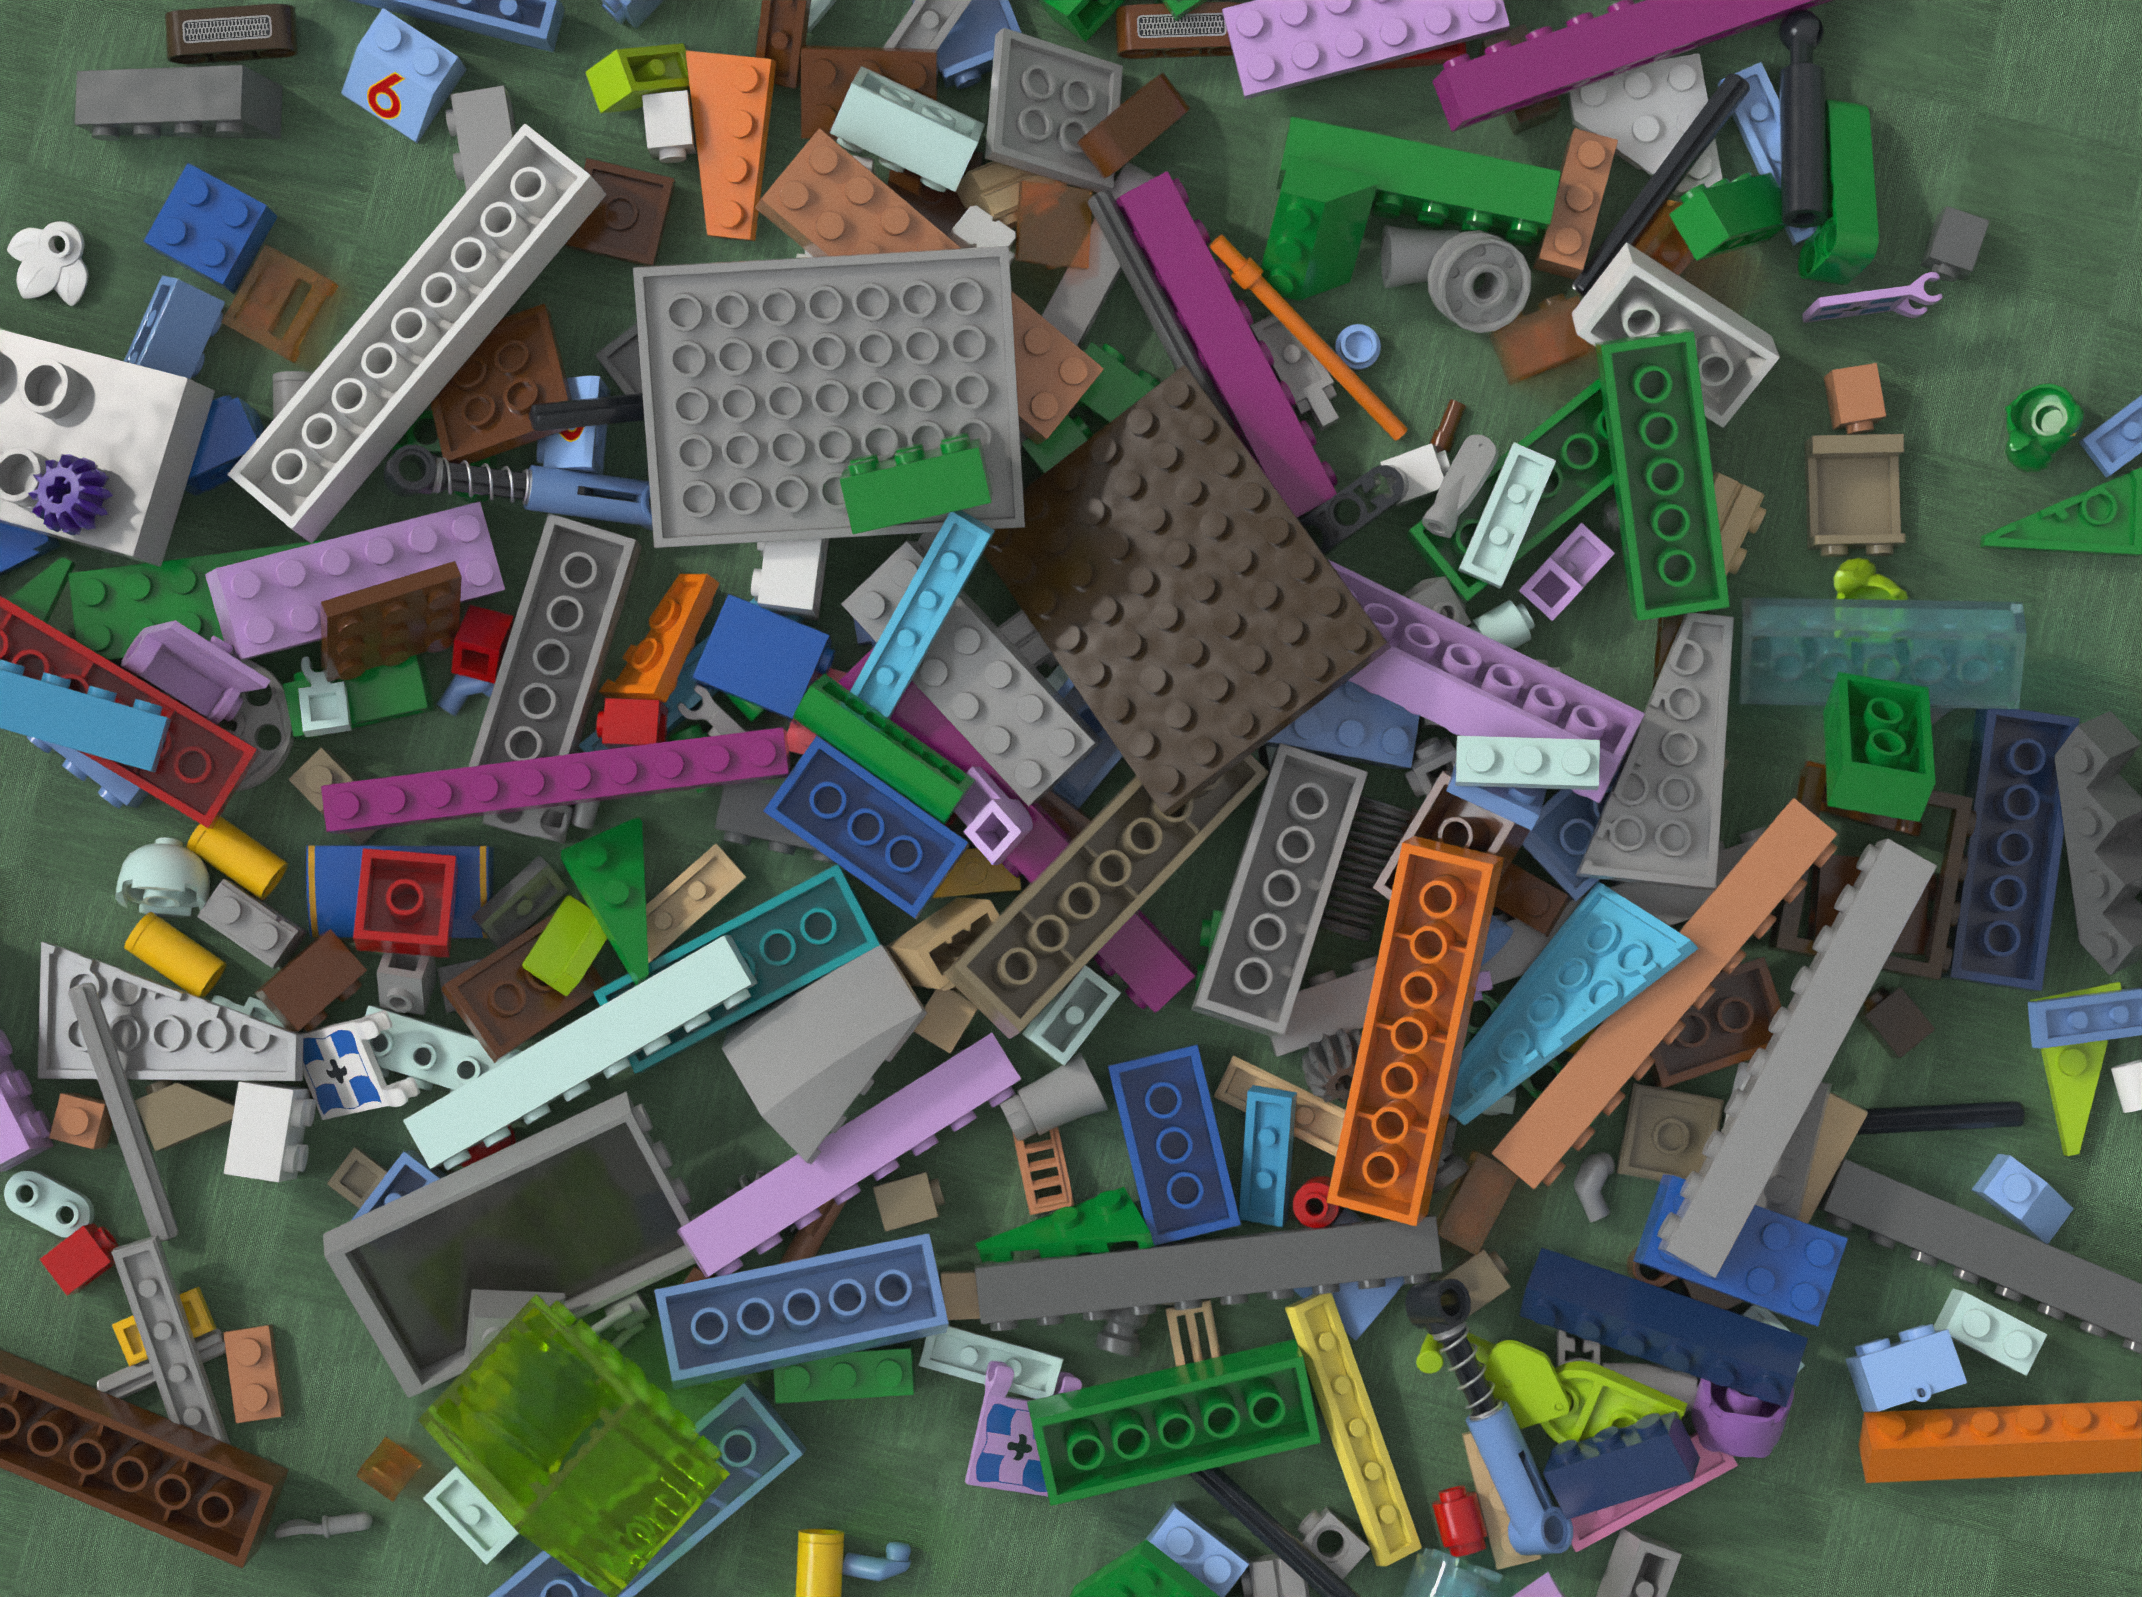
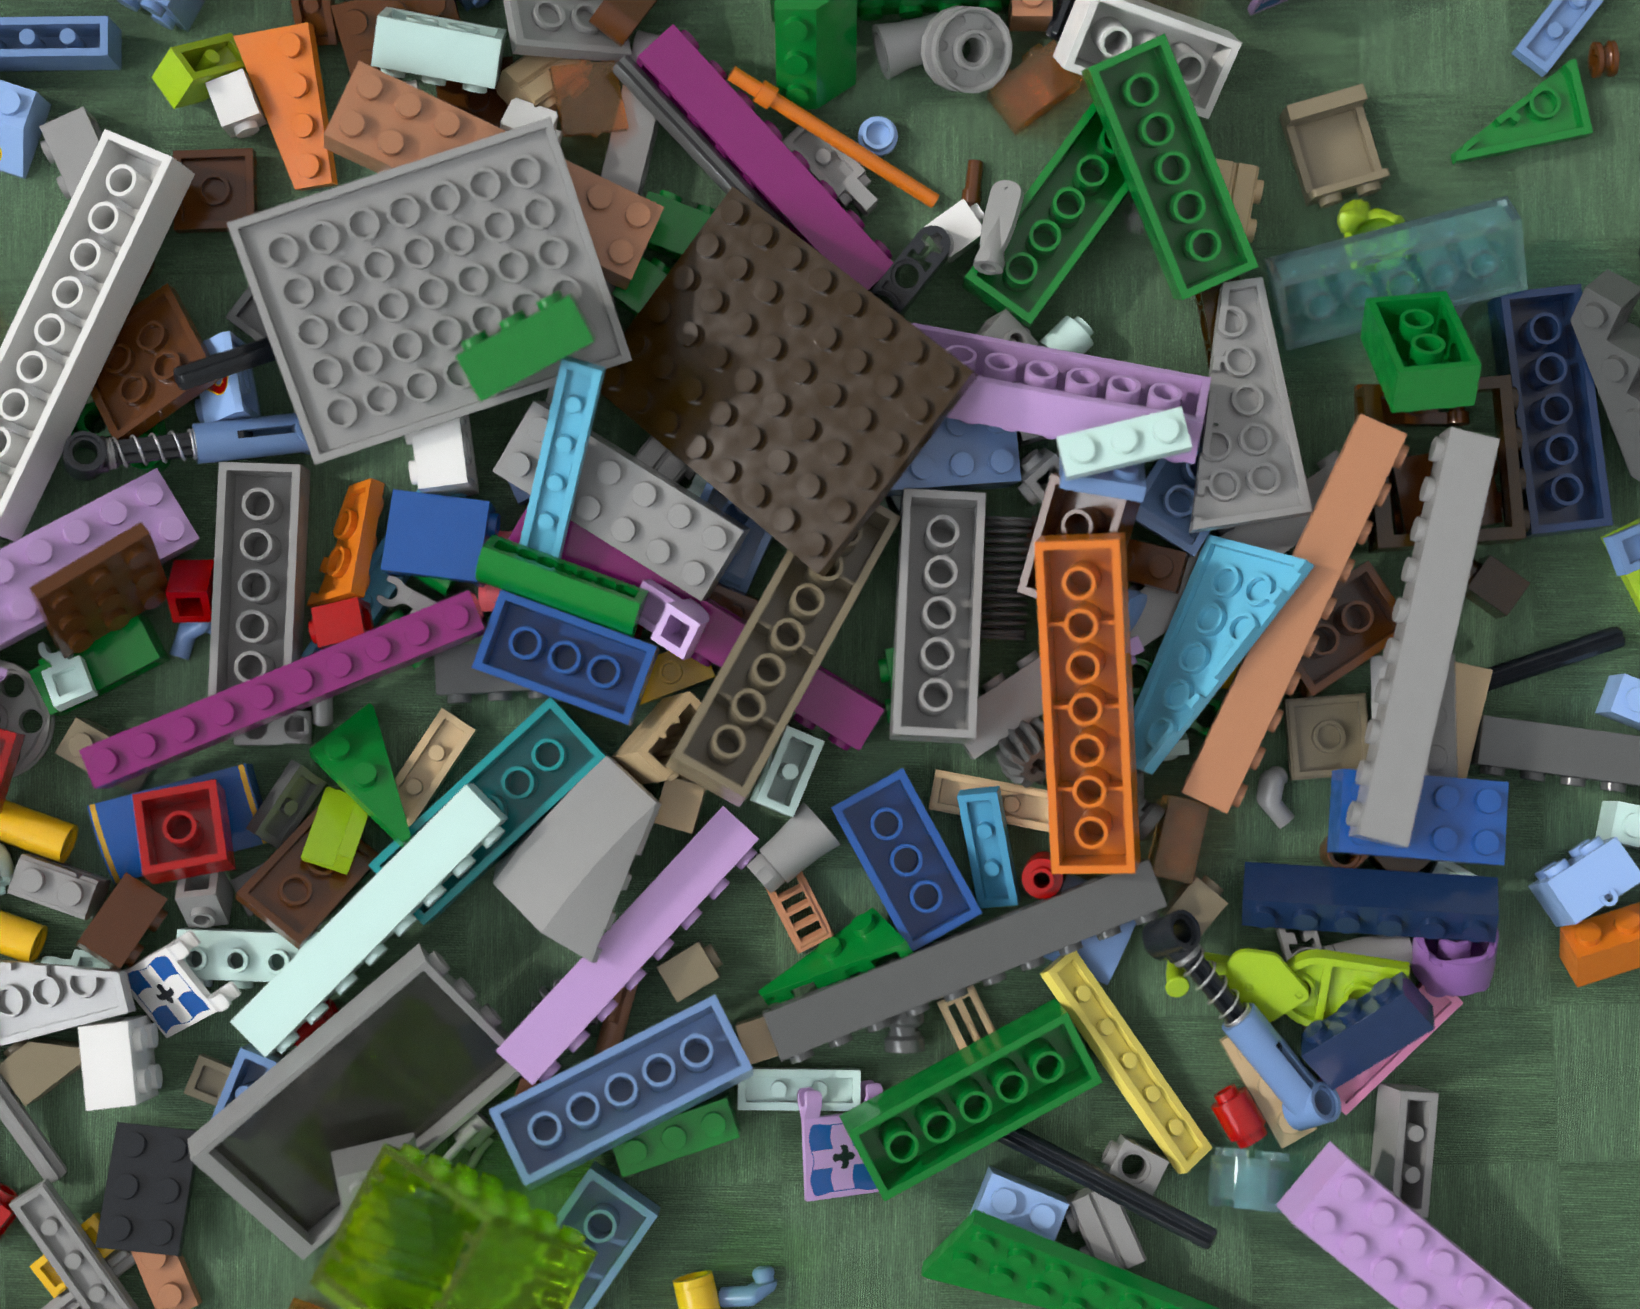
camera: 20 degrees left, 0 degrees up
light aqua plate [1458,443,1556,588] -> none
lavender brick [1519,522,1615,621] -> none
nougat brick [1824,363,1886,435] -> none
green hair [2005,383,2084,473] -> none
none -> black plate [95,1122,197,1257]

